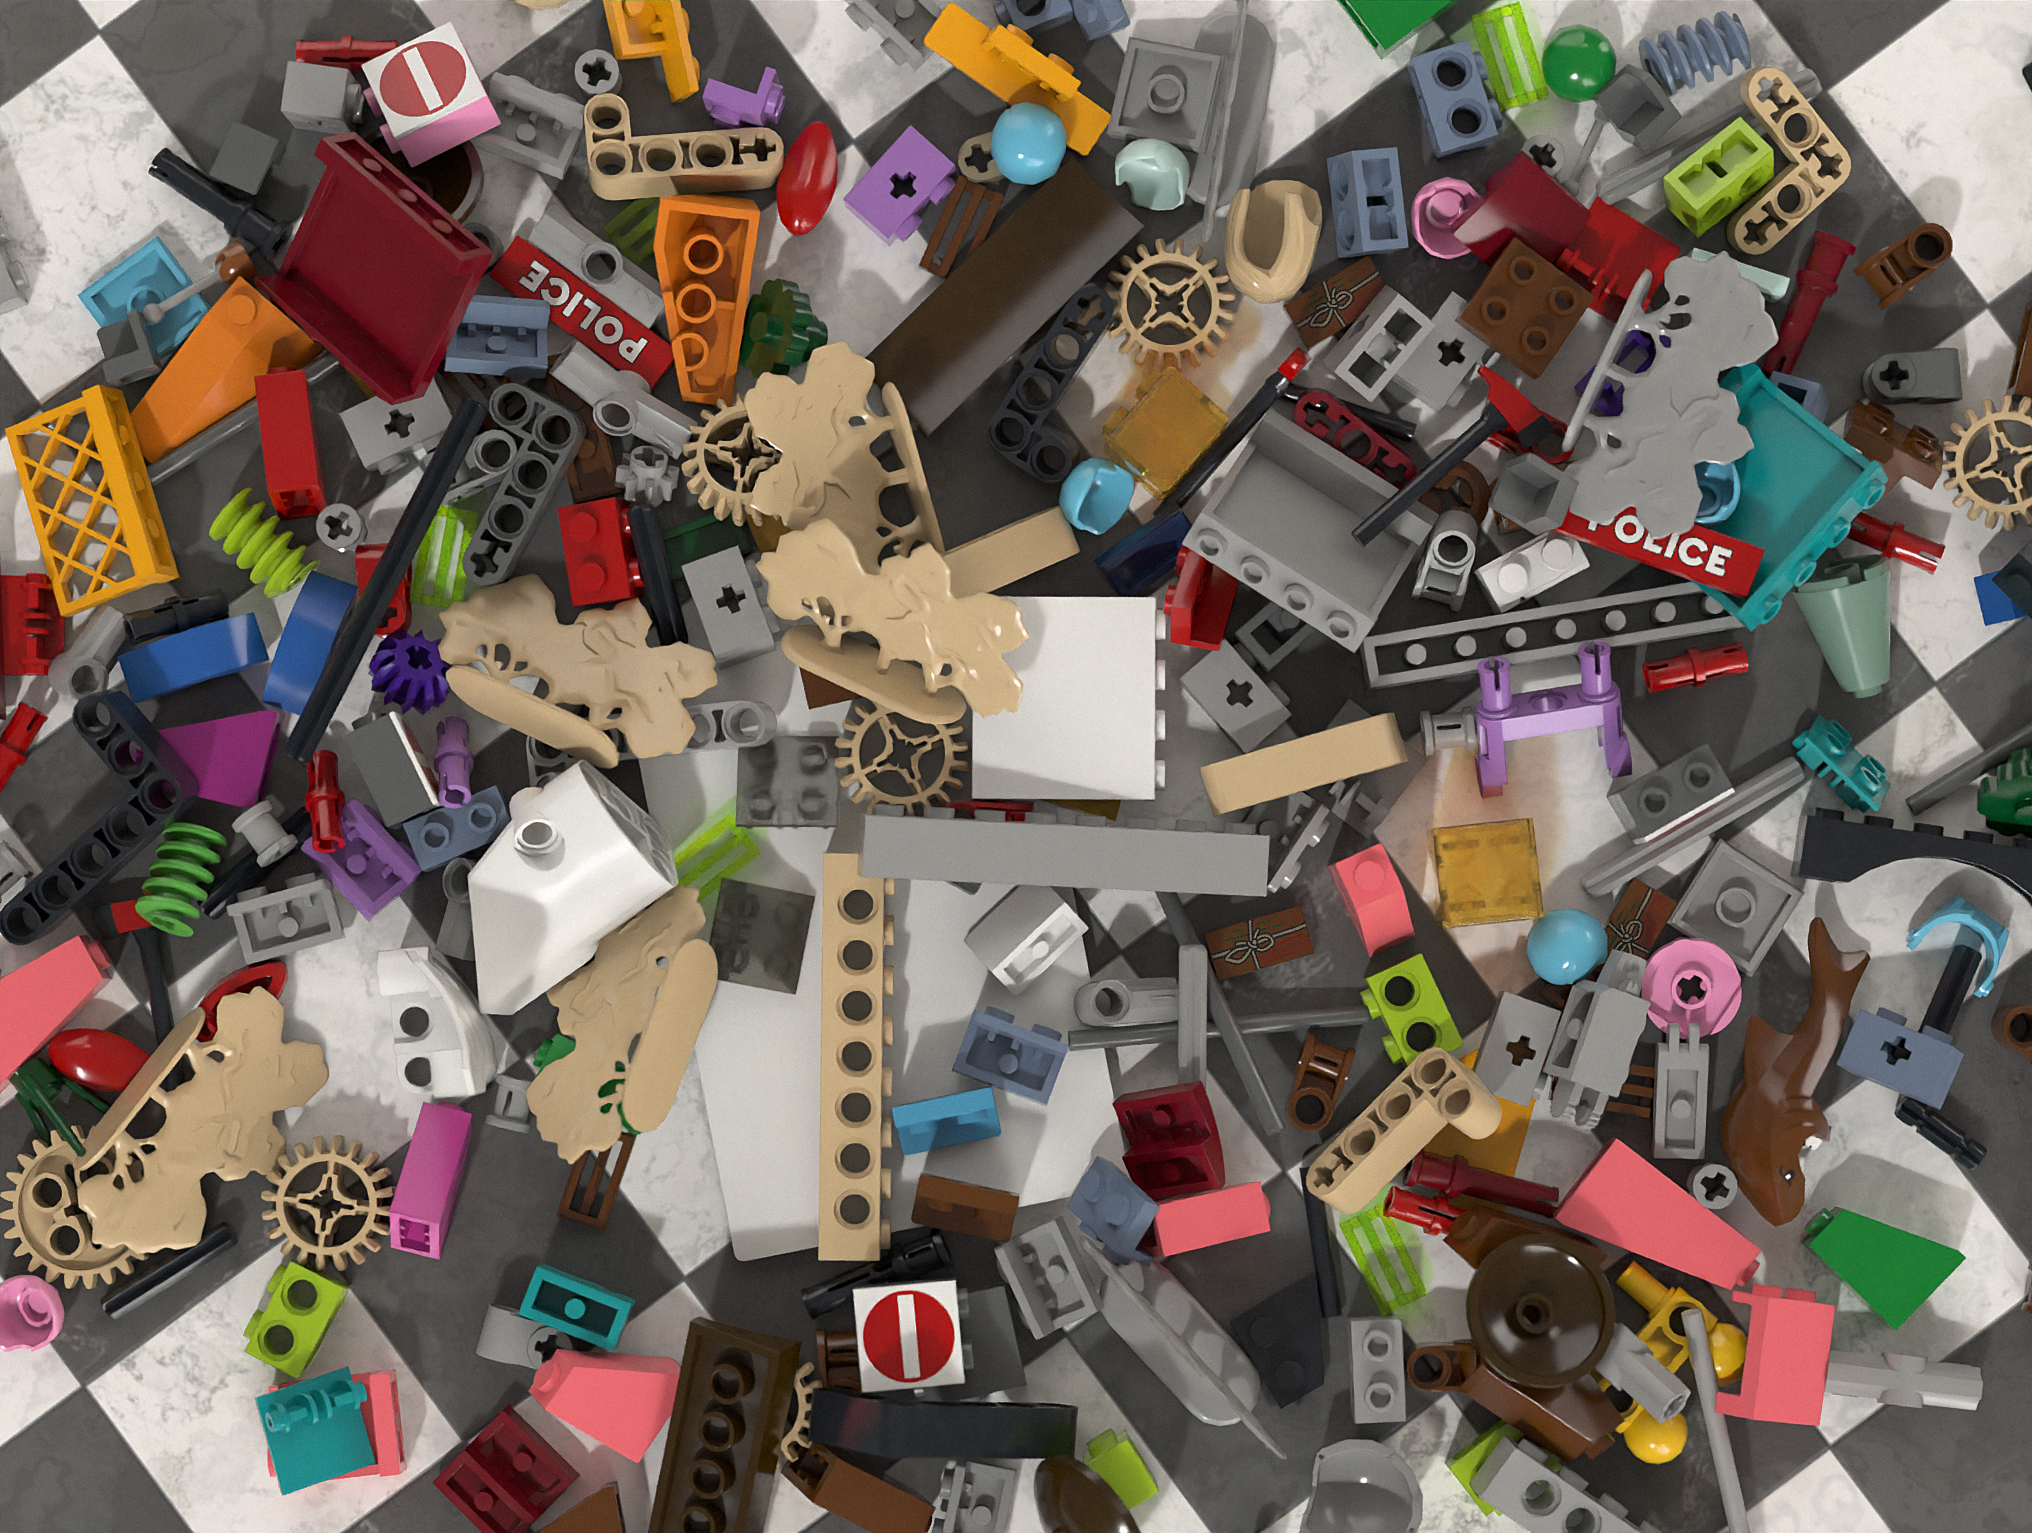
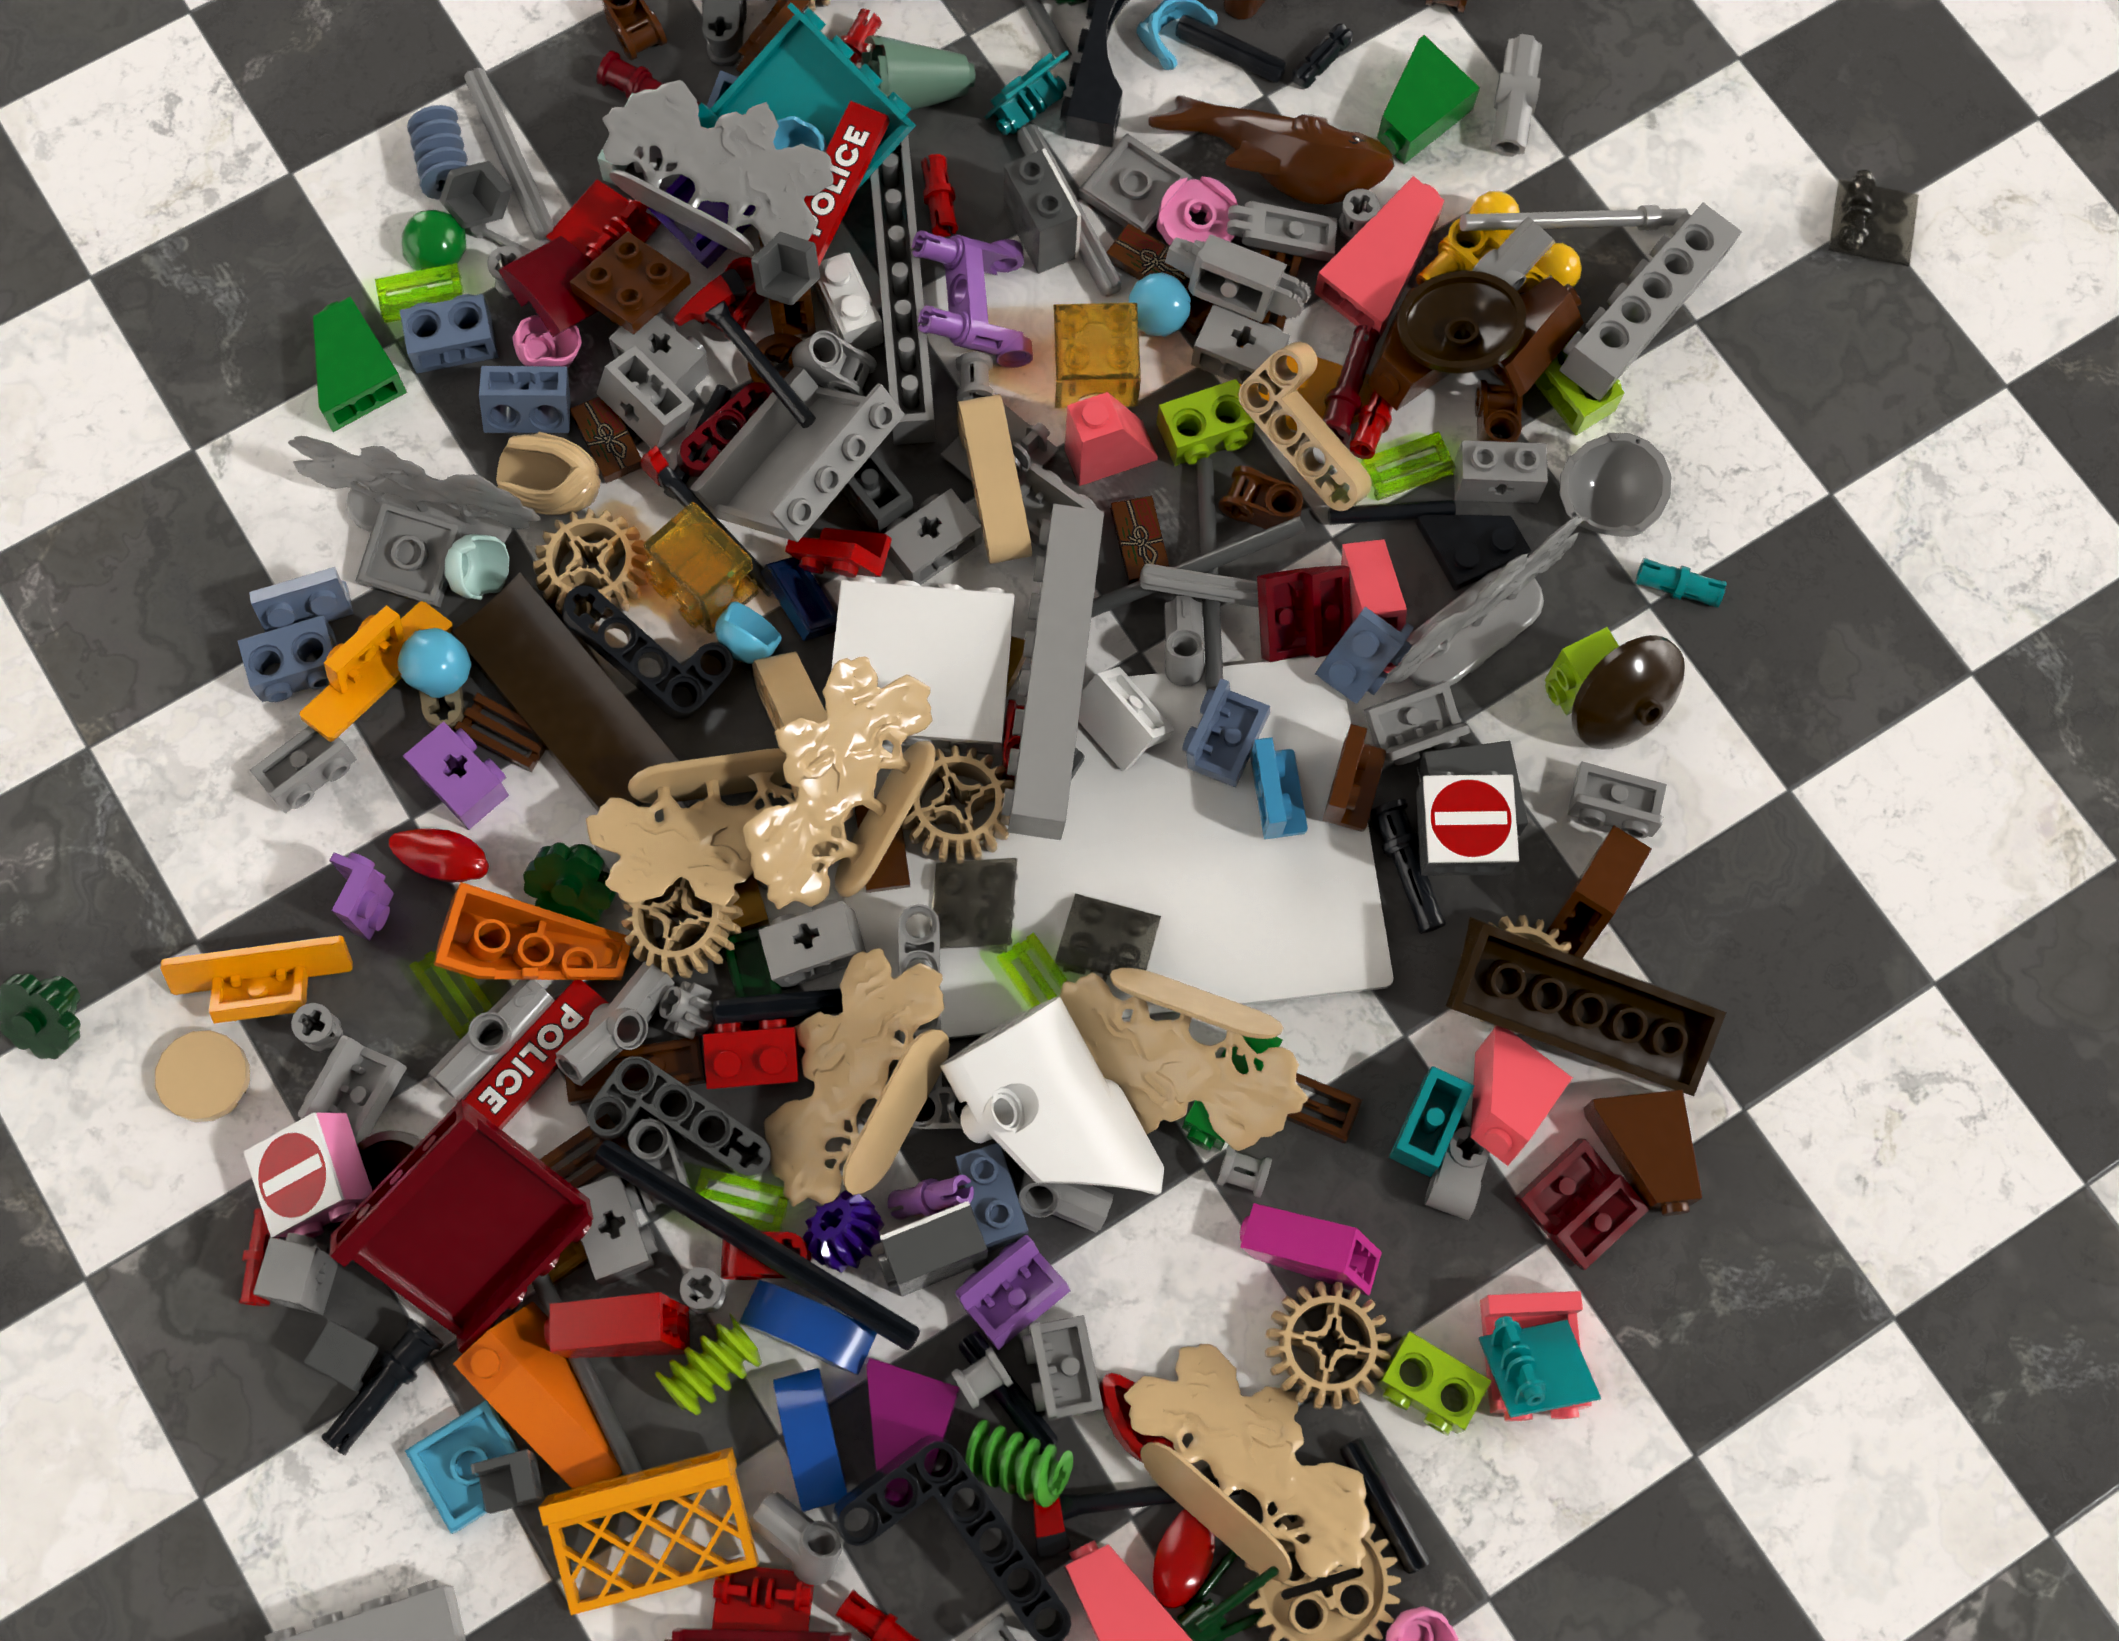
camera: 90 degrees left, 15 degrees down
black pin [123,588,229,645] -> none
hinge [143,240,258,323] -> none
red pin [305,750,346,853] -> none
white panel [377,946,497,1098] -> none
sand blue bracket [445,294,550,379] -> none
tan beam [584,93,784,200] -> none
black beam [808,1388,1078,1459] -> none
reddish brown piece [817,1328,870,1394] -> none
tan brick [818,853,895,1261] -> none
lime brick [1663,117,1774,238] -> none
coral panel [1714,1283,1836,1426] -> none
tan beam [1727,67,1851,255] -> none
sand blue brick [1837,1007,1964,1110] -> none

